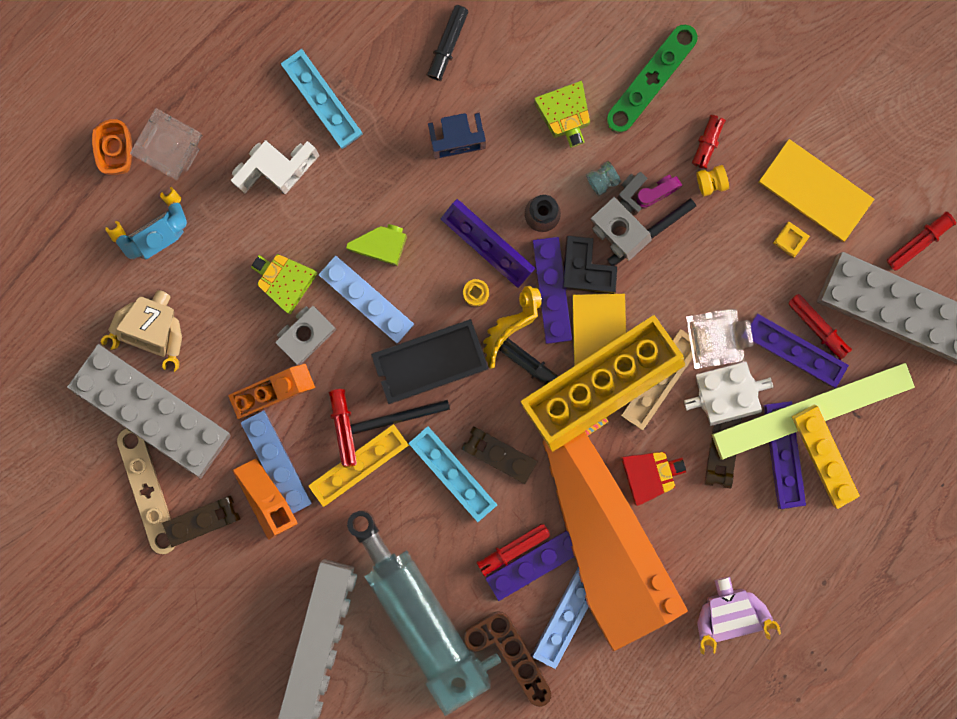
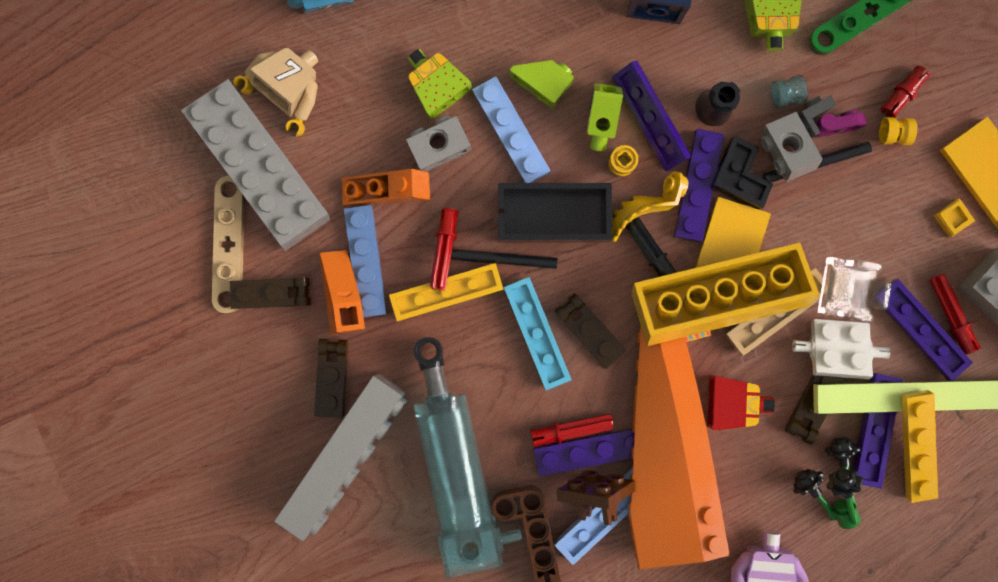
camera: 20 degrees right, 0 degrees up
none -> dark brown plate [314,338,348,418]
none -> reddish brown plate [557,470,635,525]
none -> lime torso [587,83,623,151]
none -> black plant [793,437,863,529]

